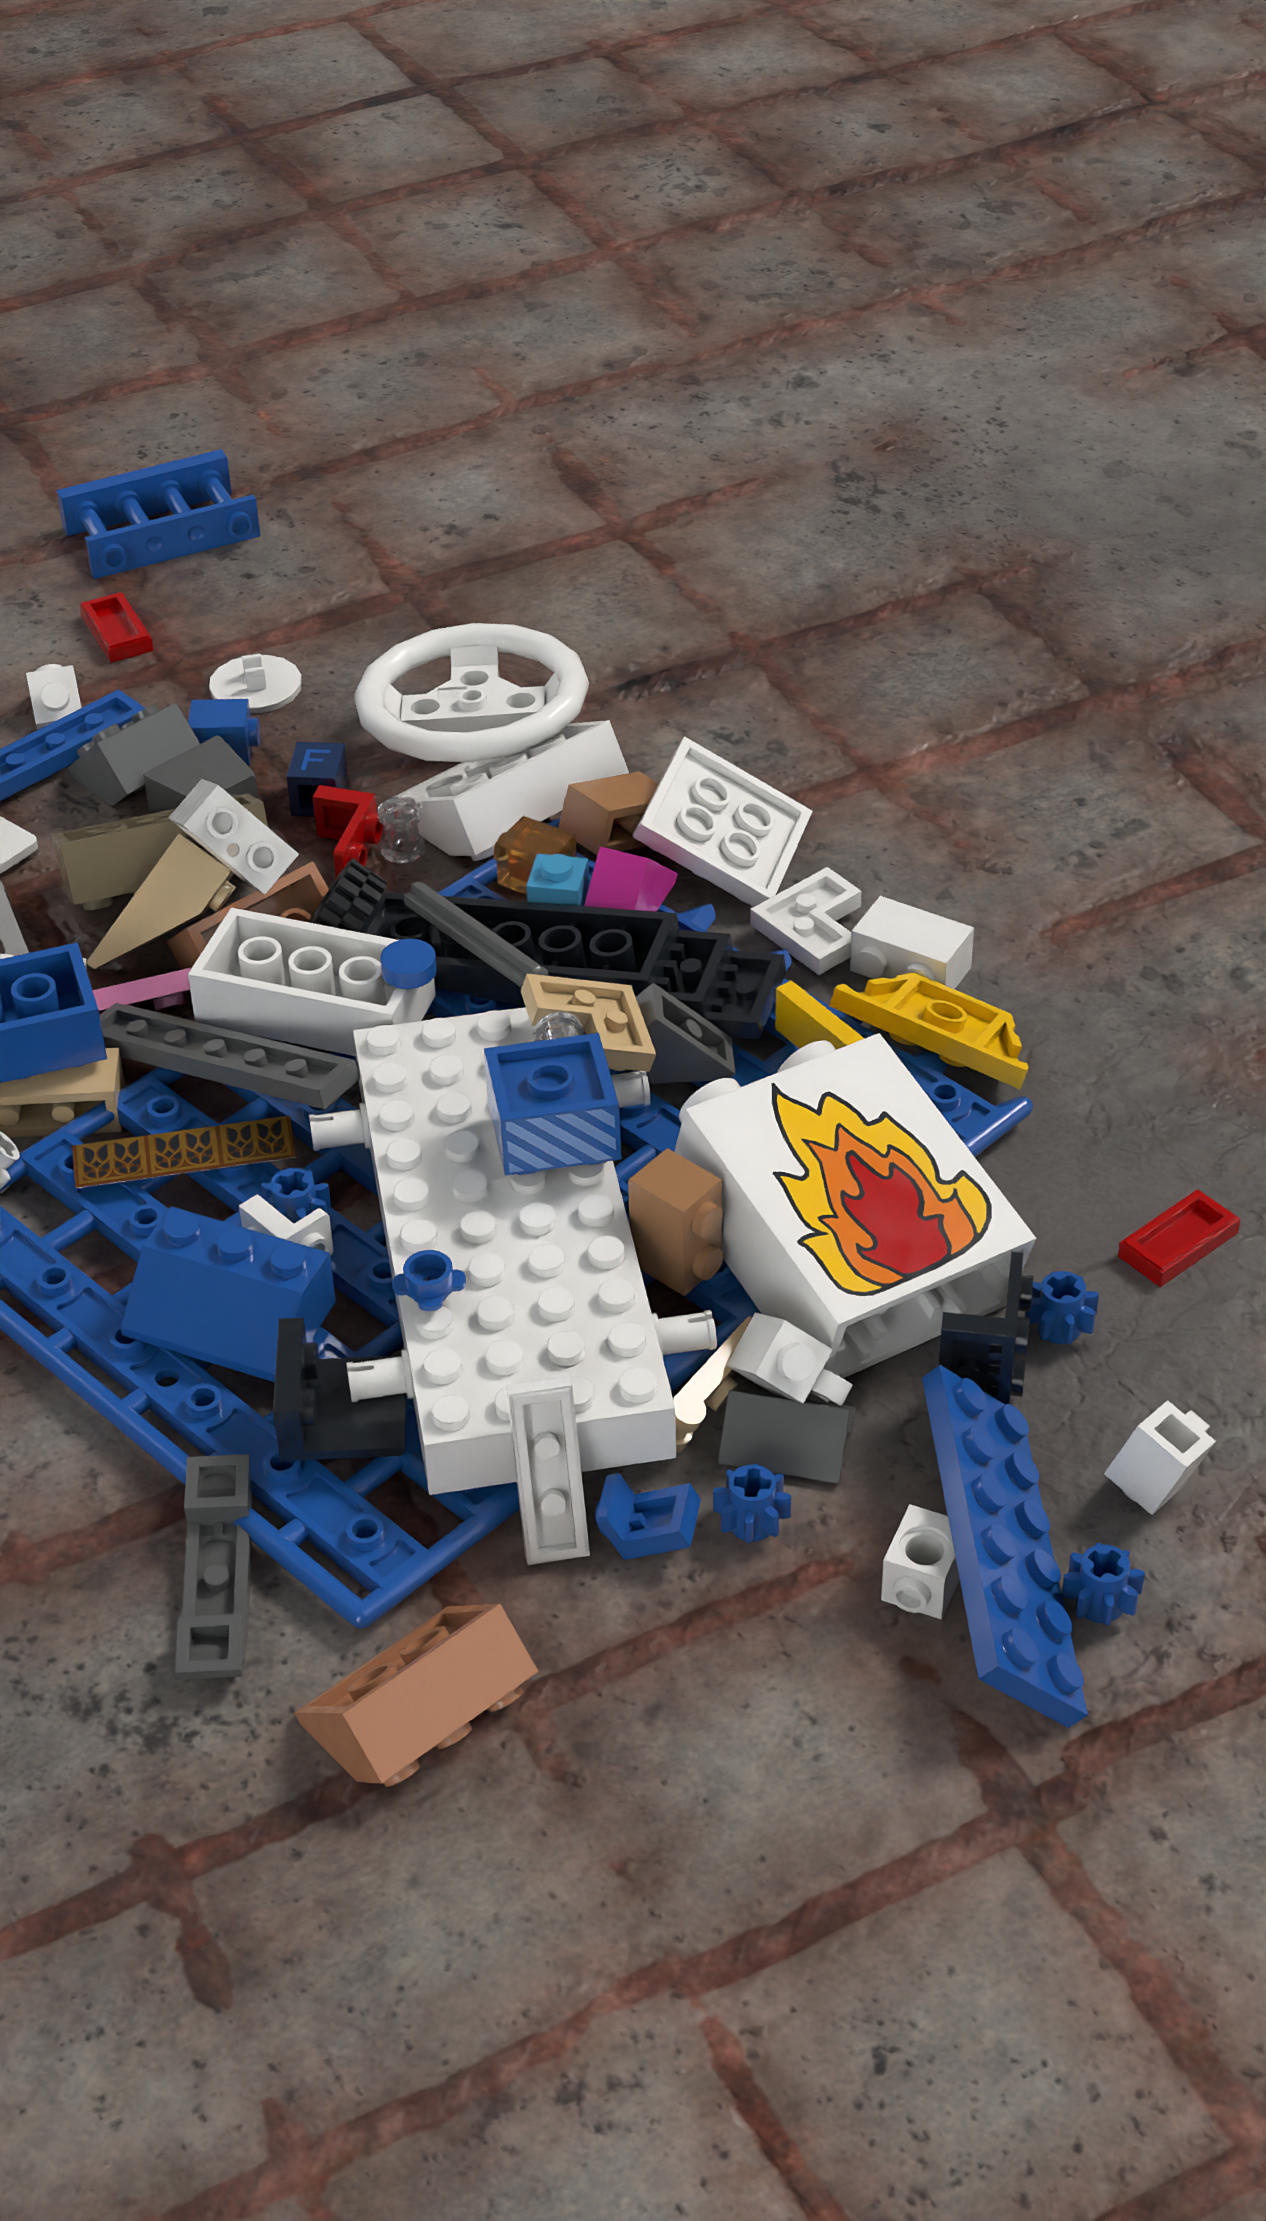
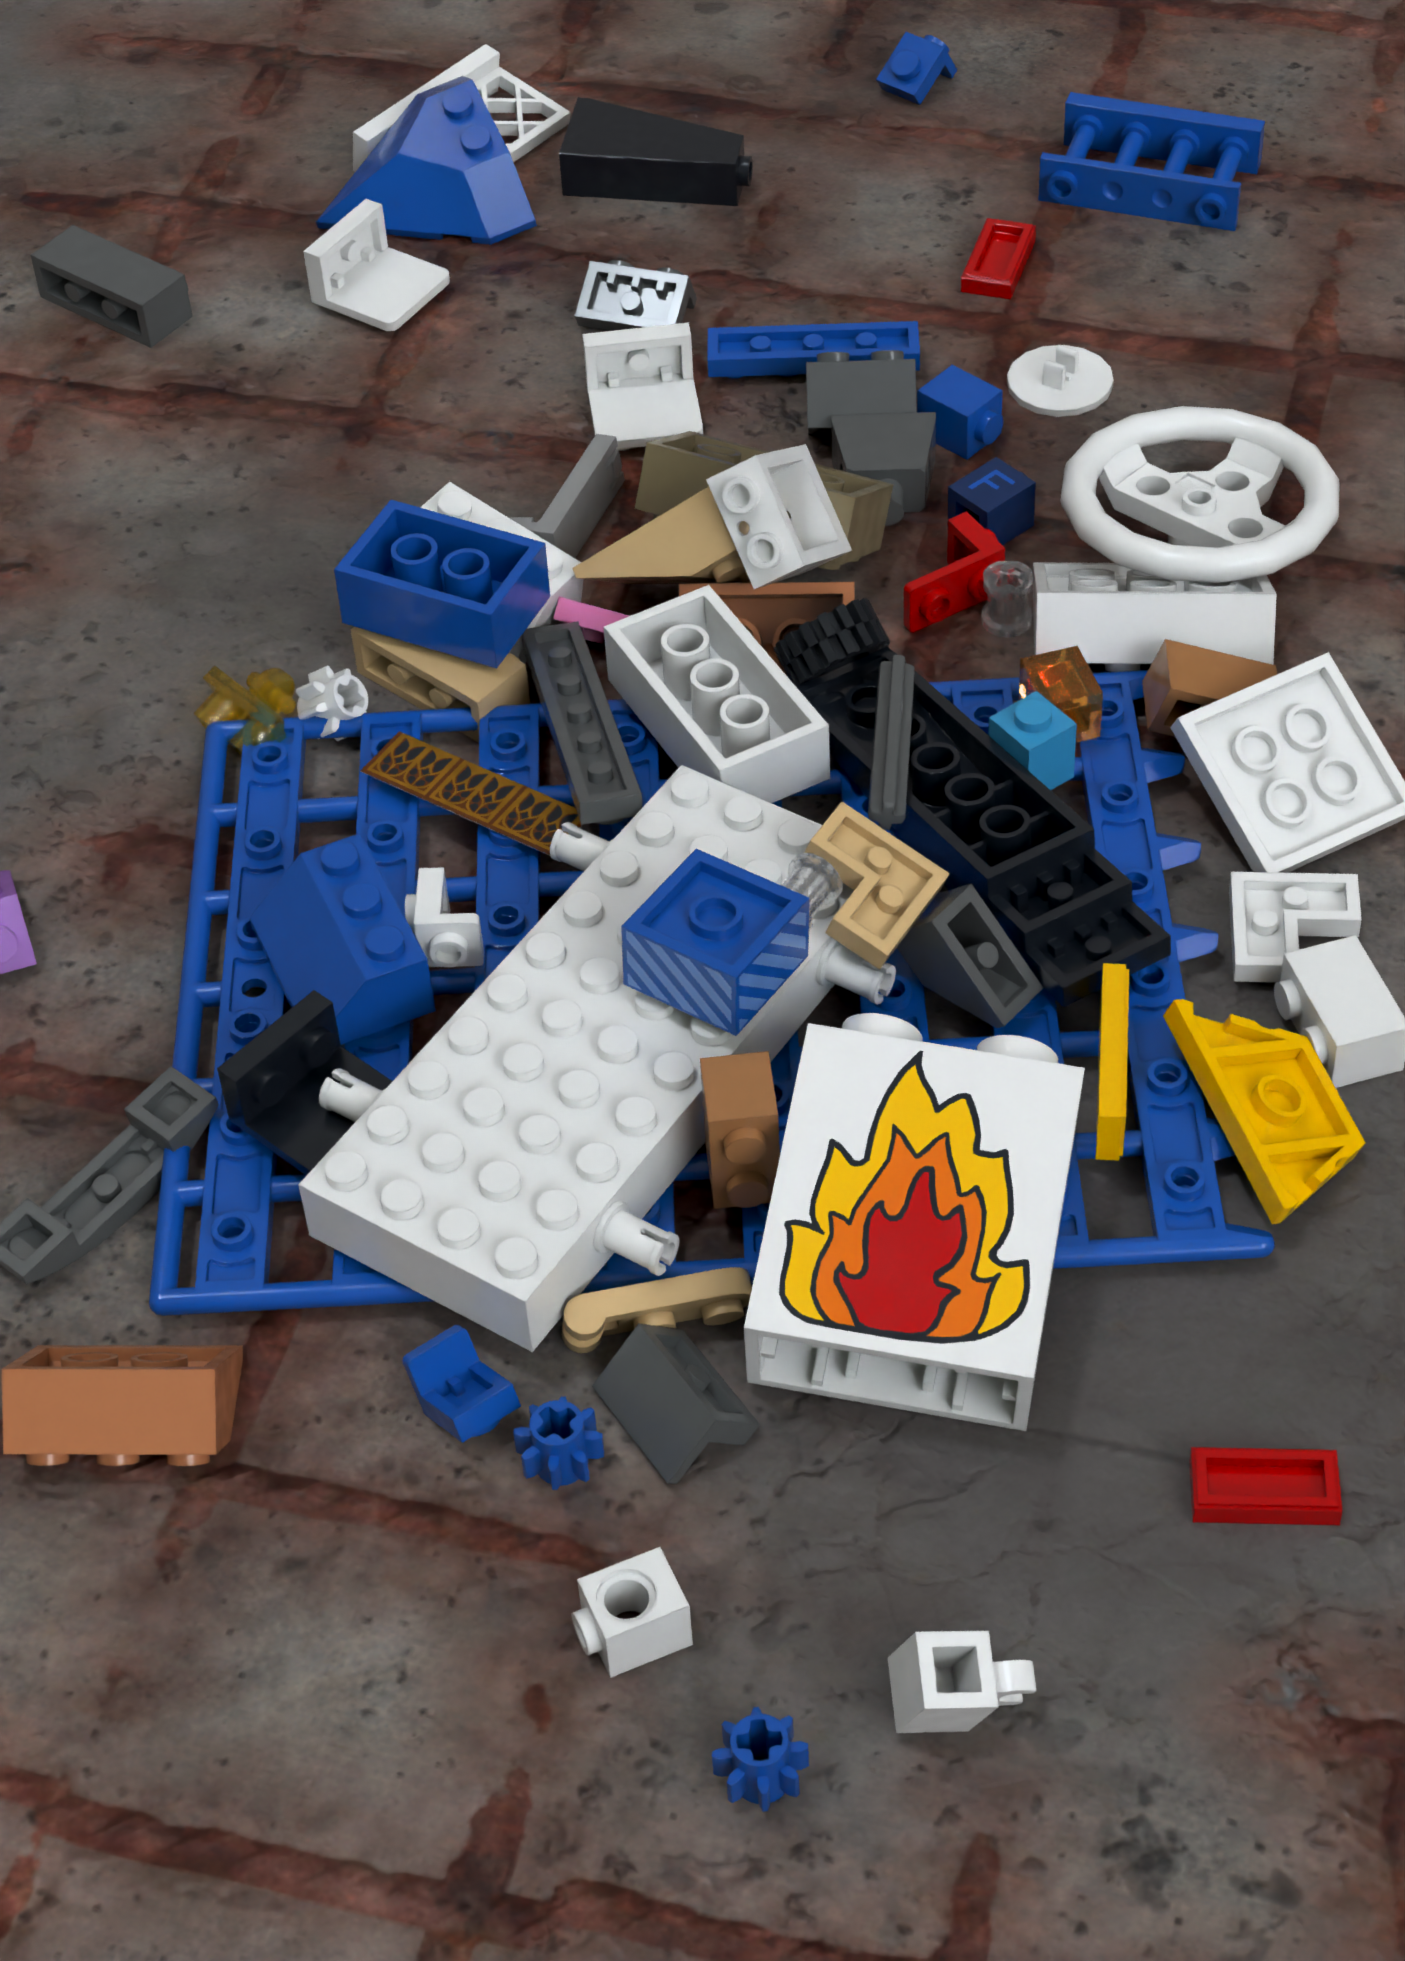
camera: 45 degrees right, 5 degrees up
white bracket [26,664,81,730] -> none
blue gear [261,1168,331,1224] -> none
blue tile [380,939,437,989] -> none
blue plate [392,1250,466,1311] -> none
white tile [506,1376,590,1565] -> none
dark pink slope [584,847,678,912] -> none
white brick [726,1312,853,1406] -> none
blue plate [922,1365,1088,1728] -> none
black bracket [939,1251,1034,1405] -> none
blue gear [1024,1271,1099,1344] -> none

